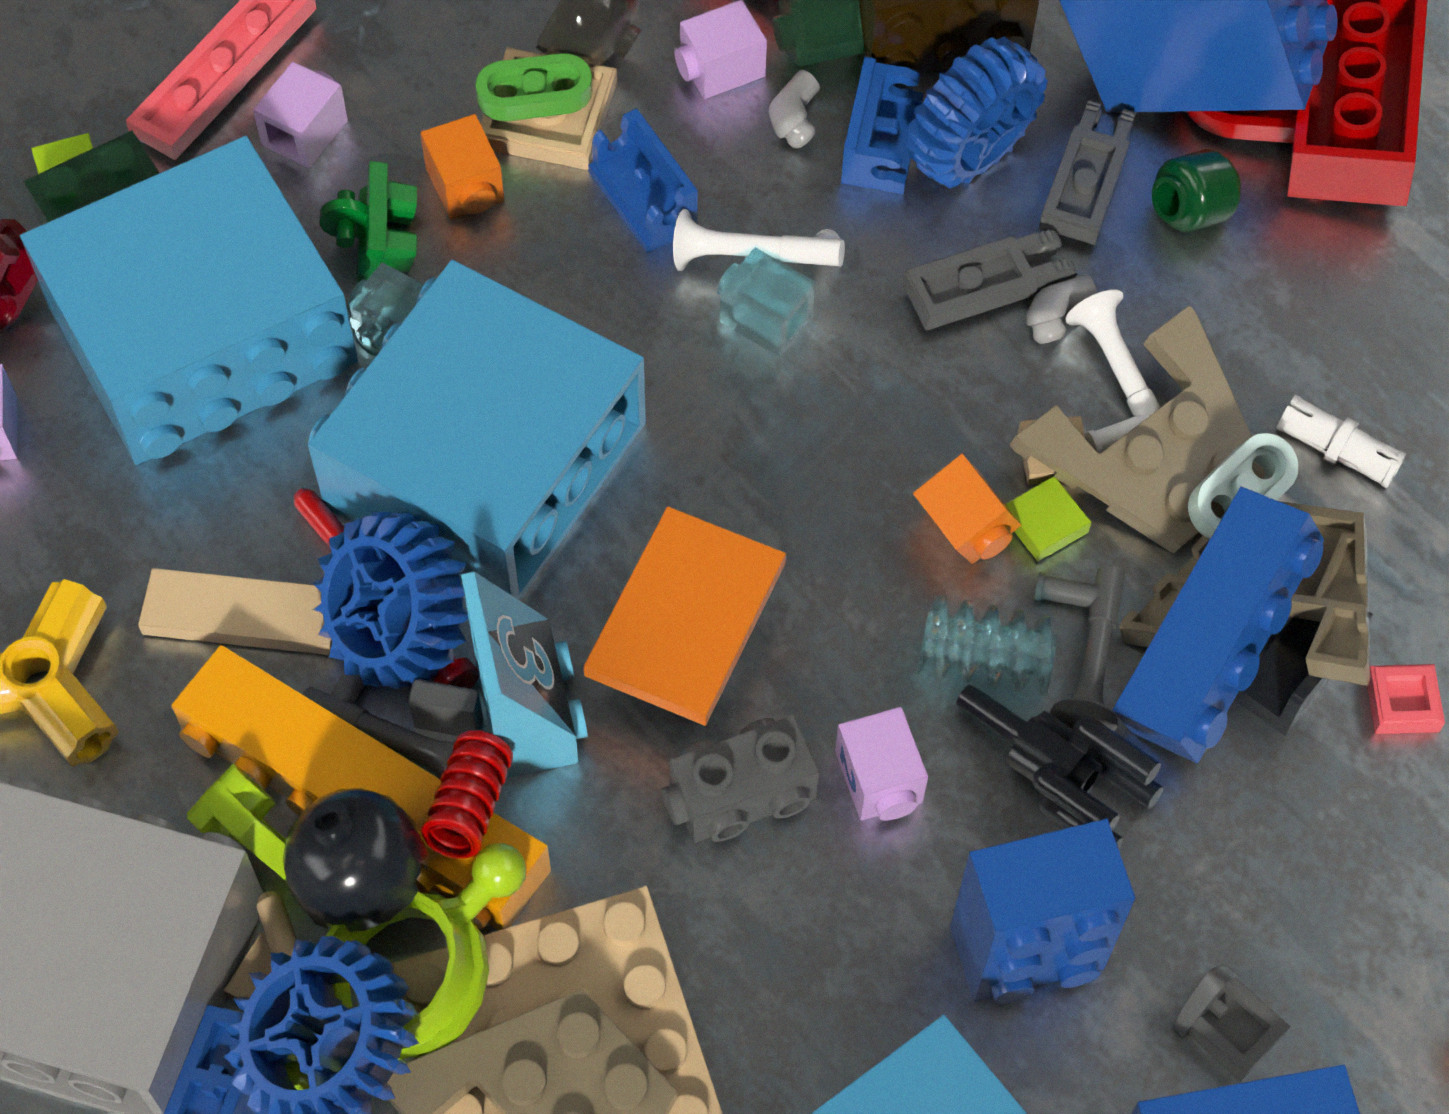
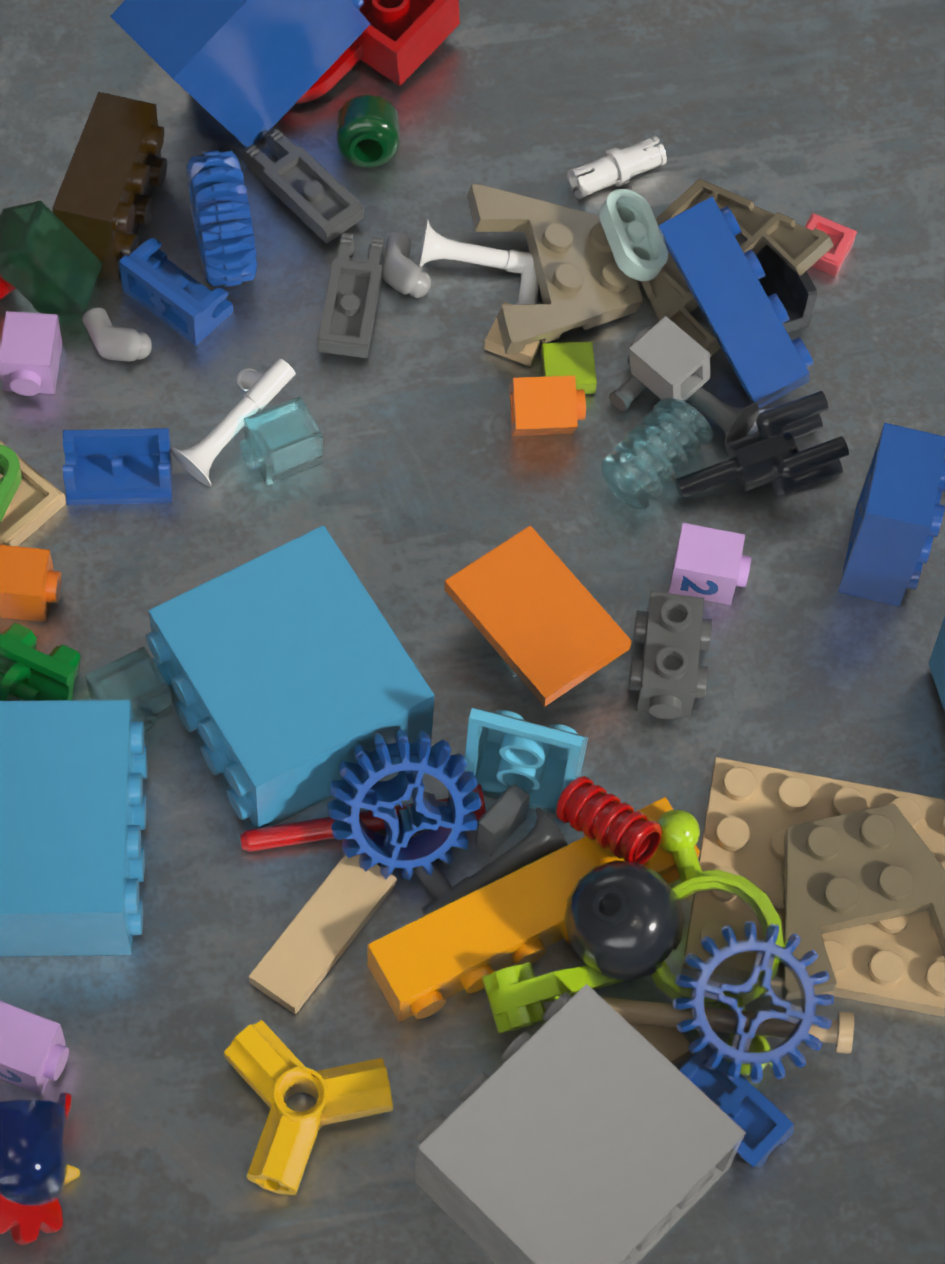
camera: 65 degrees left, 0 degrees up
none -> light grey brick [629,316,710,411]

